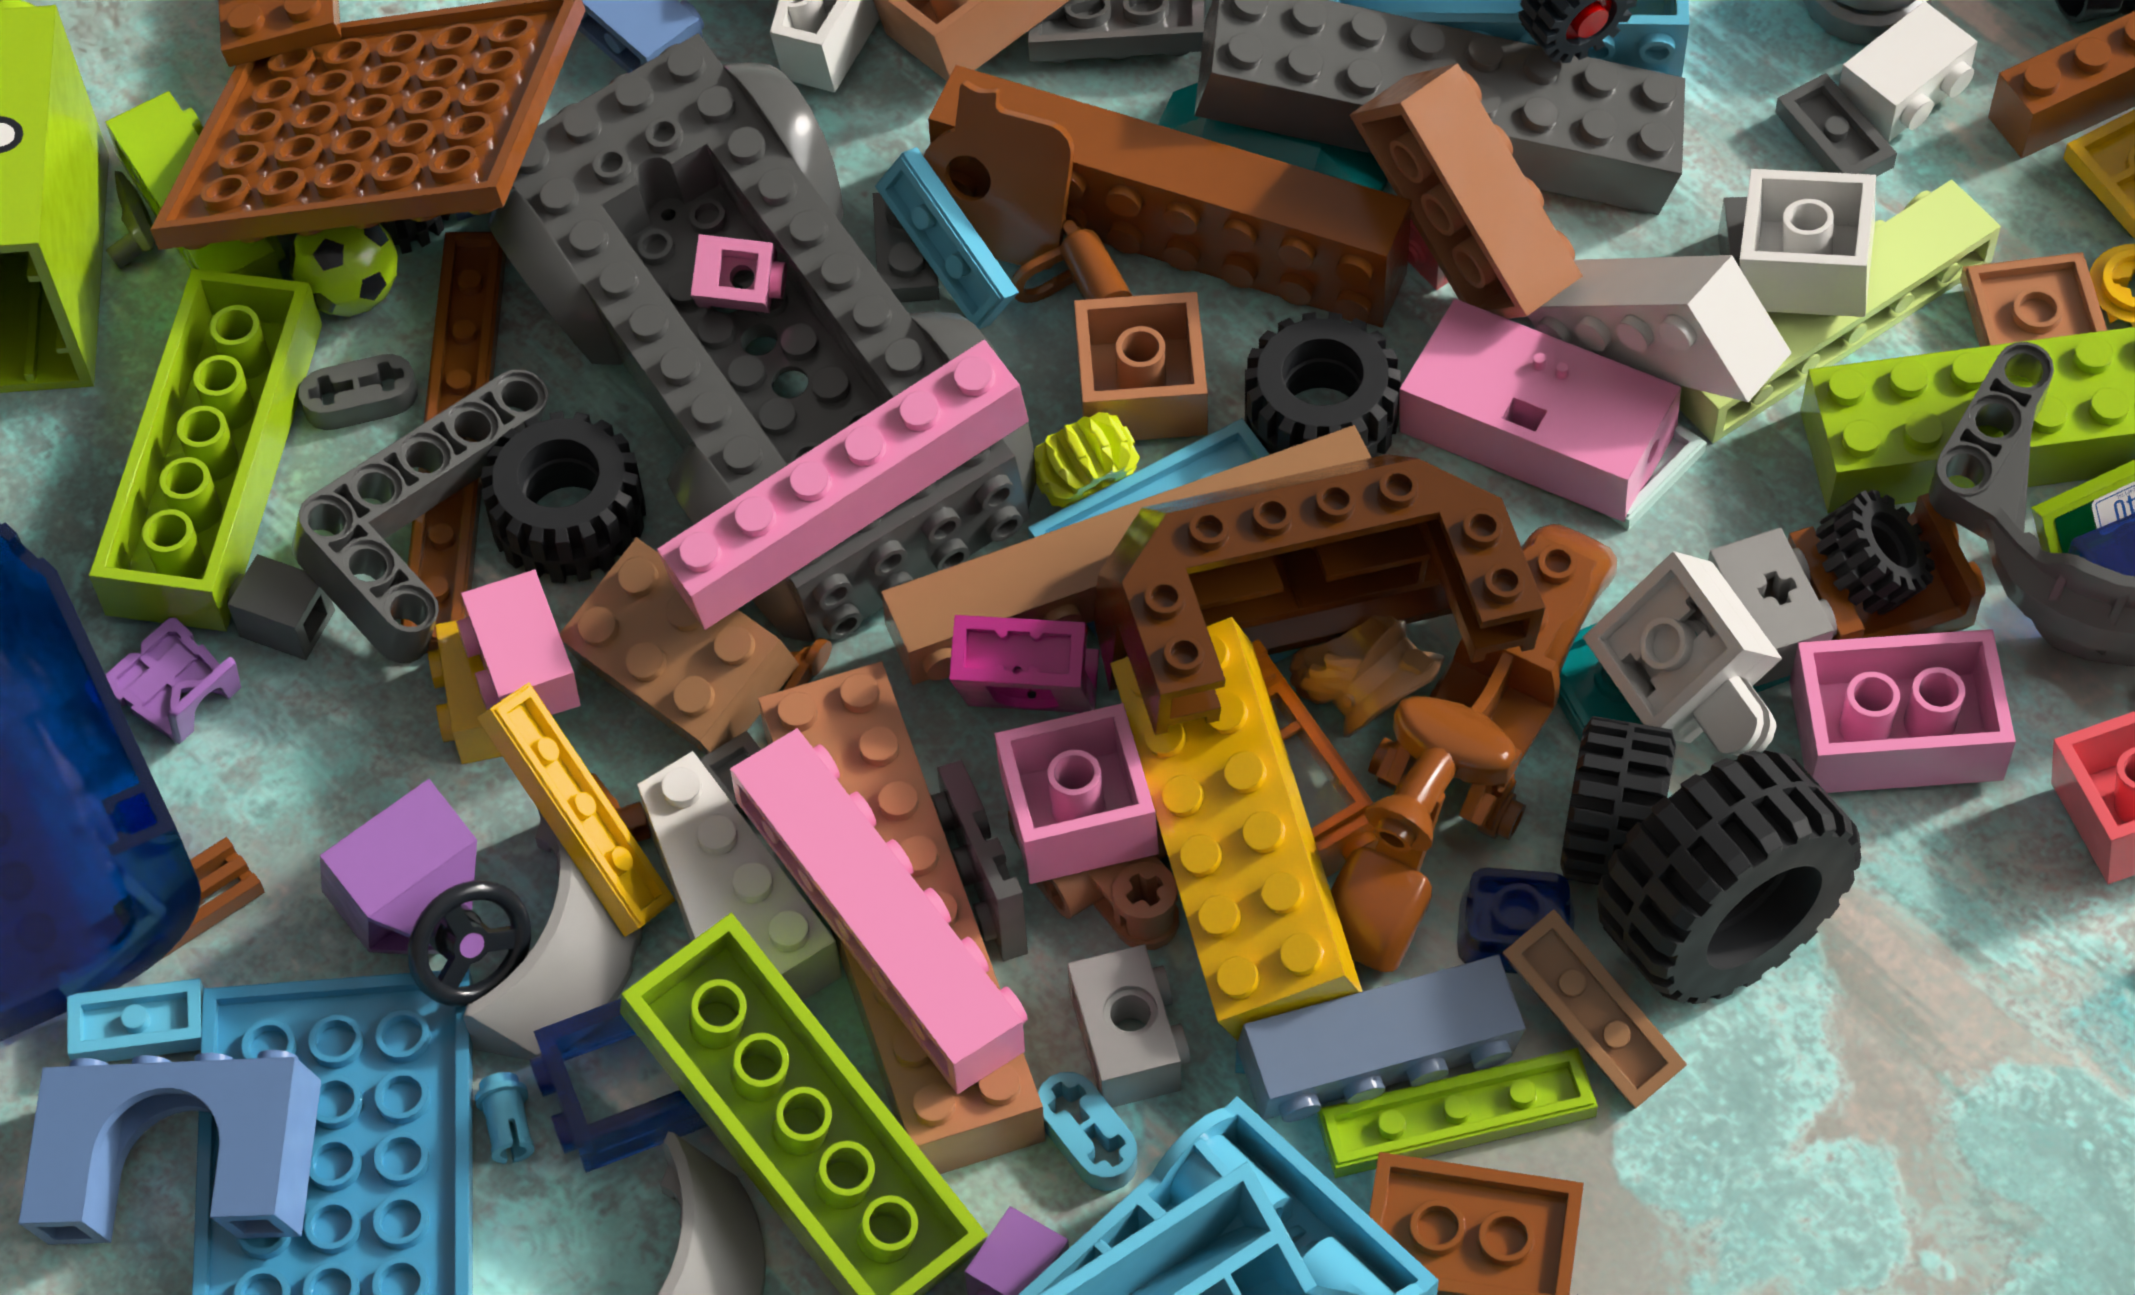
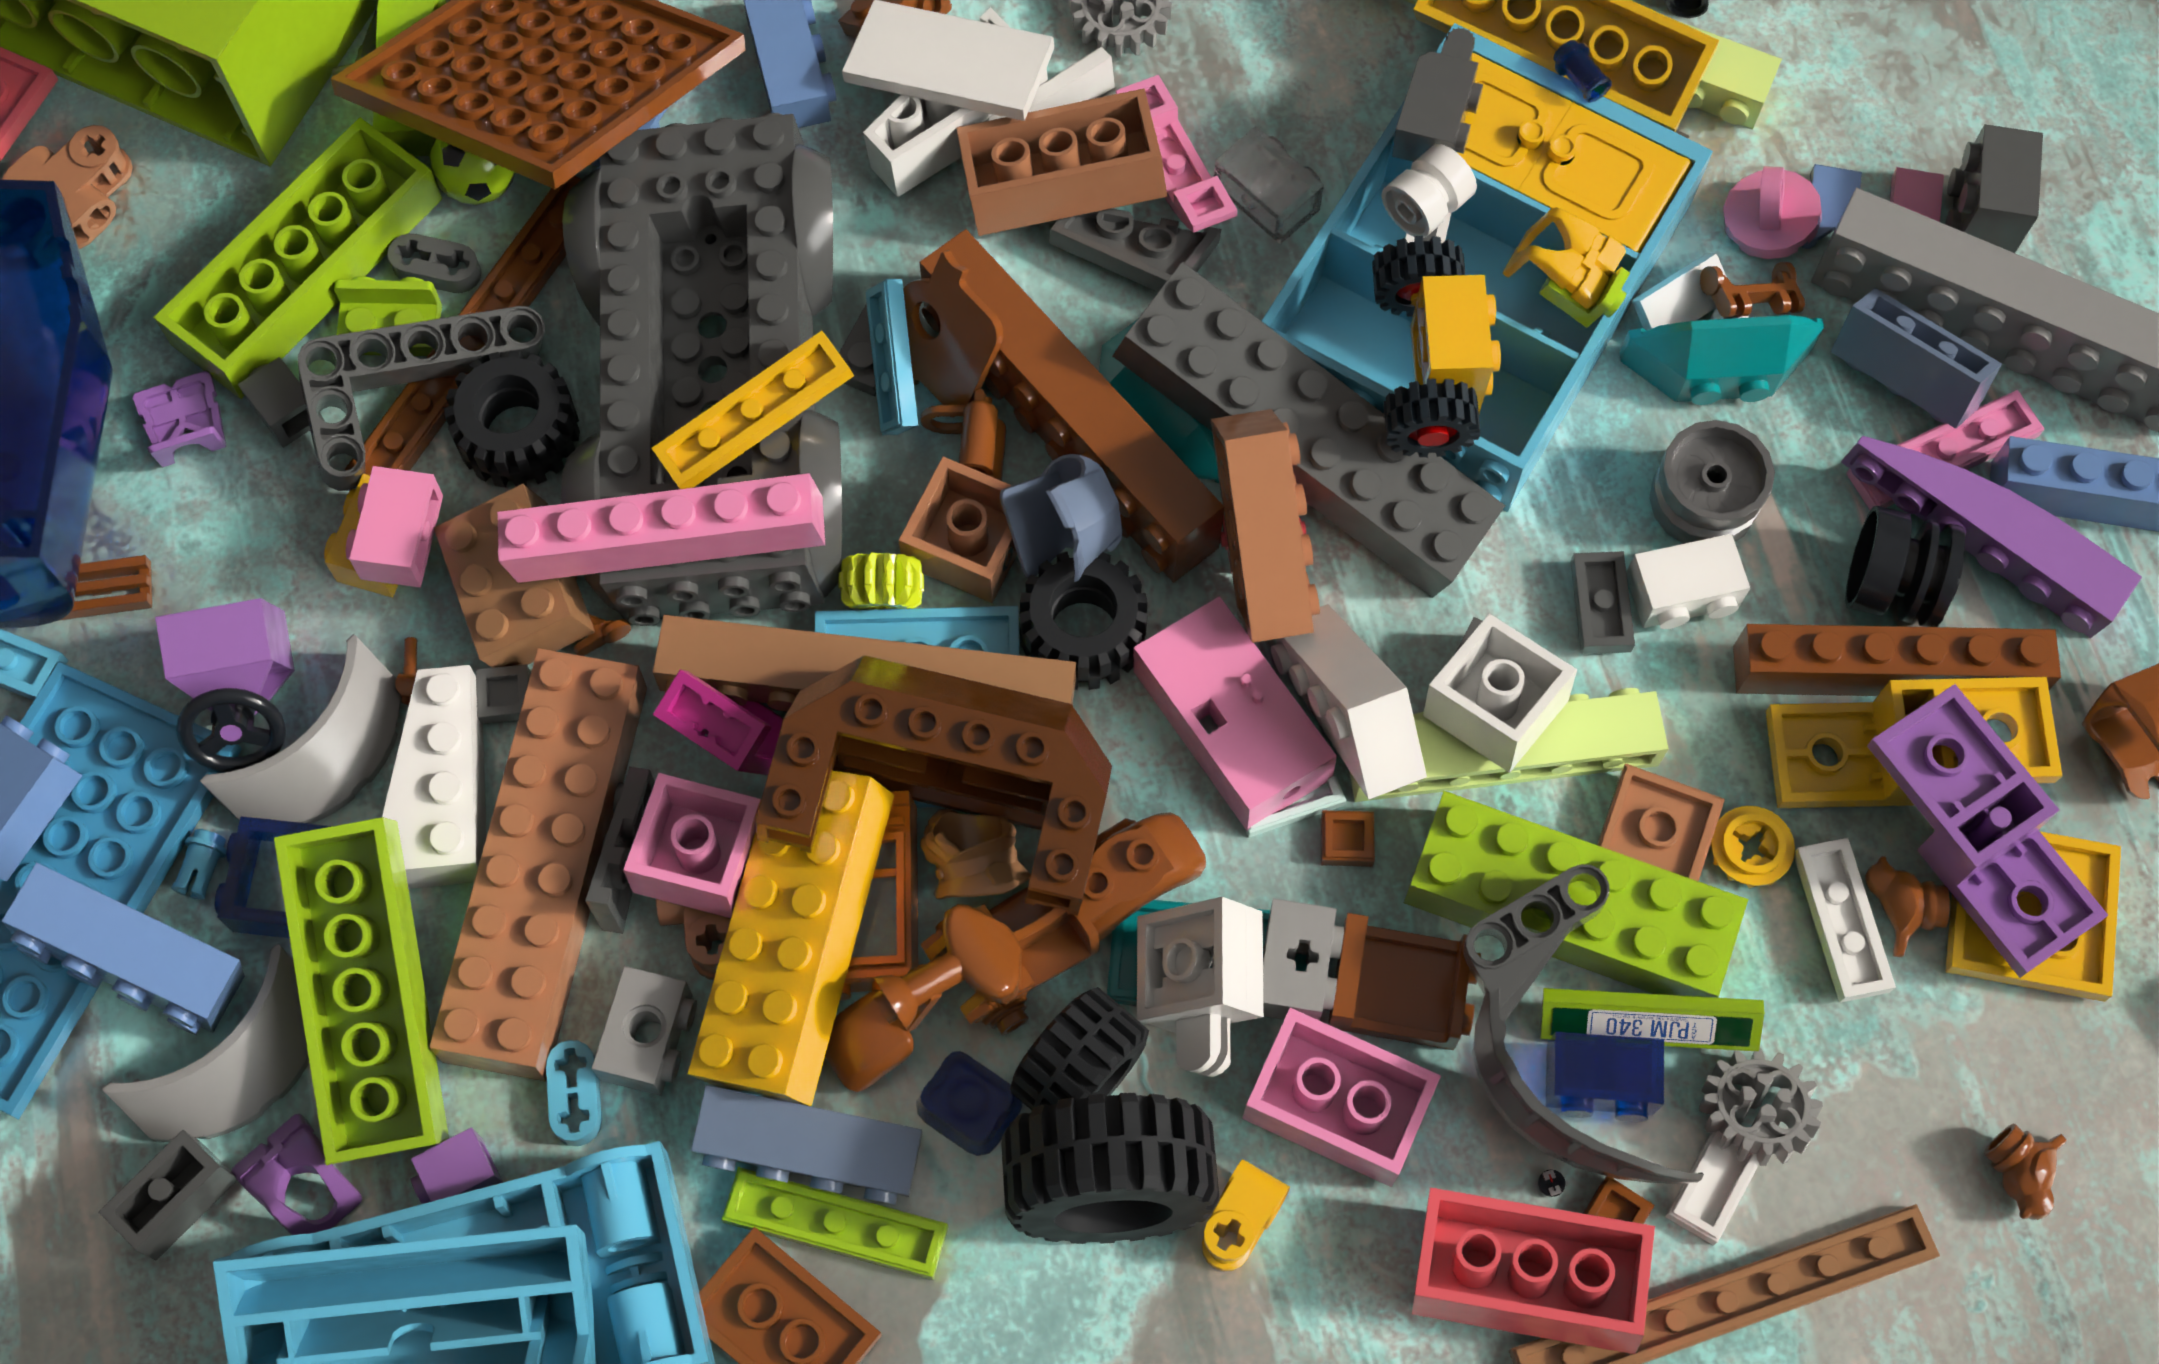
camera: 25 degrees right, 10 degrees up
yellow tile [476,682,675,937] -> none
bright pink brick [691,234,787,313] -> none
bright pink brick [730,728,1028,1094] -> none
medium nougat plate [1502,909,1688,1109] -> none
black tyre [1816,490,1935,615] -> none
none -> medium blue brick [2,862,245,1035]
none -> lime bracket [334,276,442,356]
none -> yellow plate [652,330,854,489]
none -> sand blue piece [1000,454,1122,582]
none -> yellow piece [1202,1159,1290,1272]
none -> dark orange tile [1321,810,1375,867]

